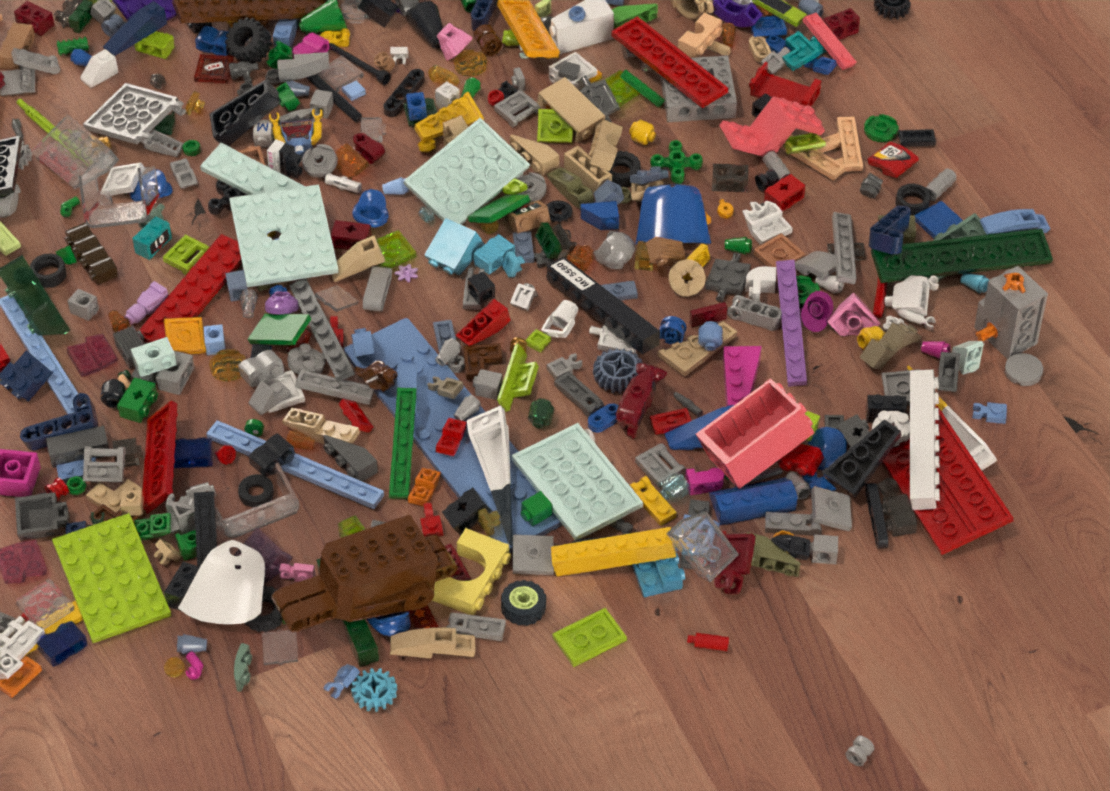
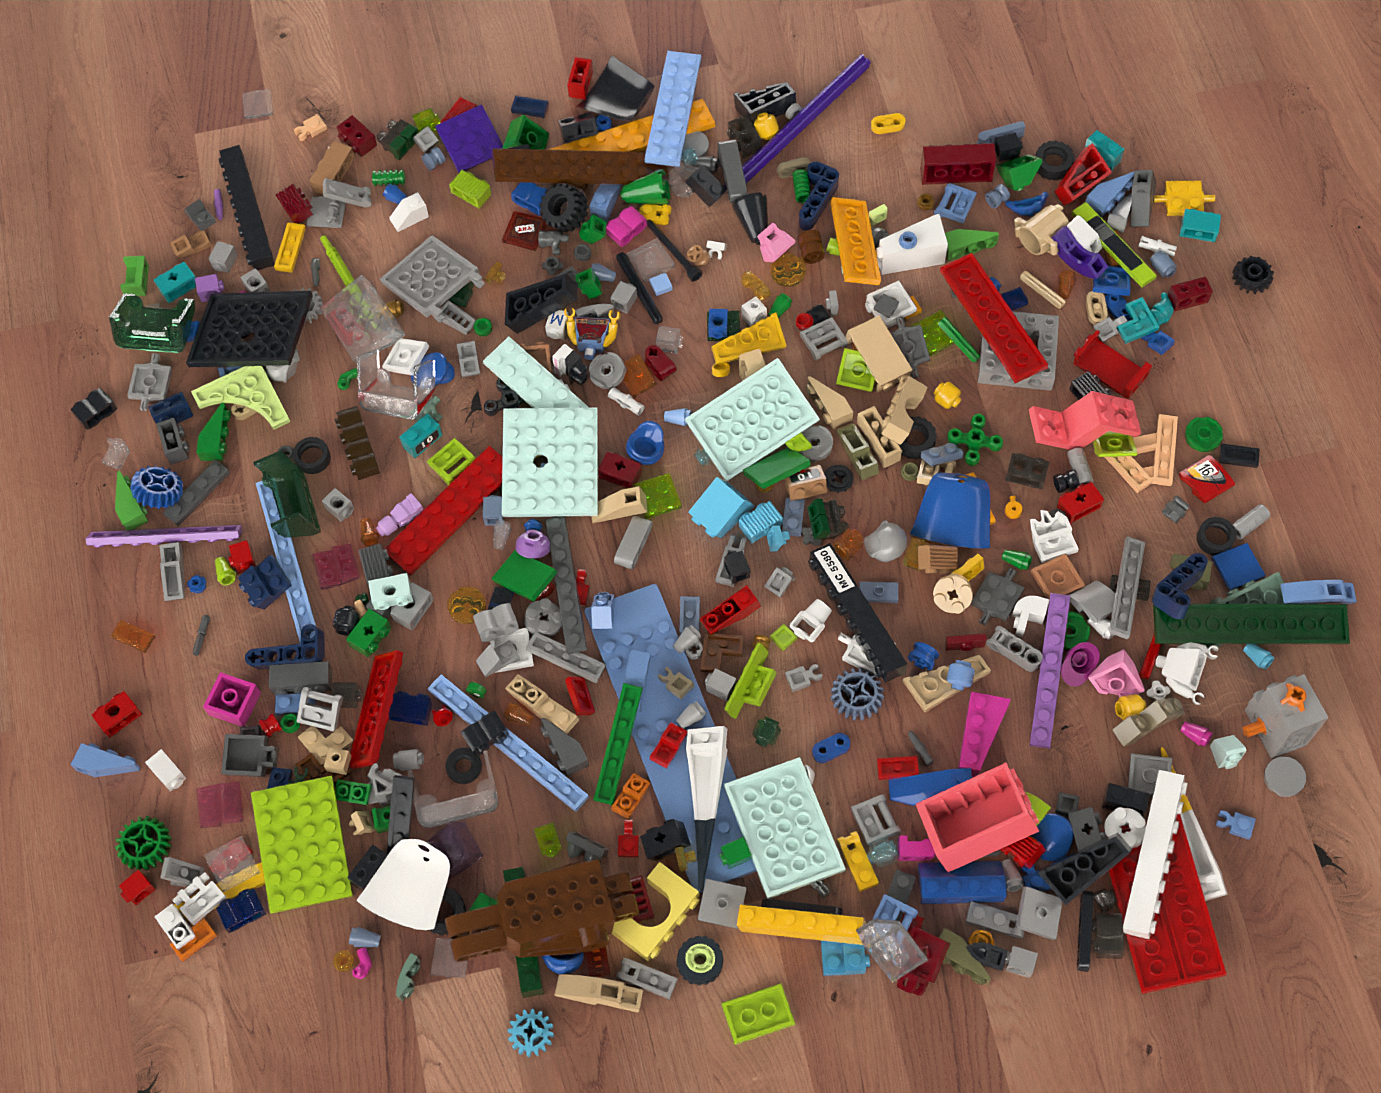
camera: 15 degrees right, 15 degrees up
green tile [55,245,77,265] -> none
dark blue wedge [103,1,167,57] -> none
clear smoke plate [150,74,167,89] -> none
light orange tile [164,317,206,354] -> none
light blue brick [204,324,226,356] -> none
light grey slope [277,52,329,82] -> none
bright pink plate [279,563,316,582] -> none
clear piece [315,285,359,312] -> none
medium blue plate [323,664,360,699] -> none
reddish brown hair [355,360,397,392] -> none
black beam [383,69,425,117] -> none
lavender plant [394,264,418,282] -> none
dark grey plate [554,371,604,417] -> none
blue slope [581,201,619,230] -> none
sand blue brick [593,180,624,205] -> none
dark red animal [616,363,667,439] -> none
light nougat arch [678,13,722,58] -> none
red cylinder [687,632,729,652] -> none
coral plate [802,13,856,70] -> none
dark grey slope [937,352,960,392] -> none

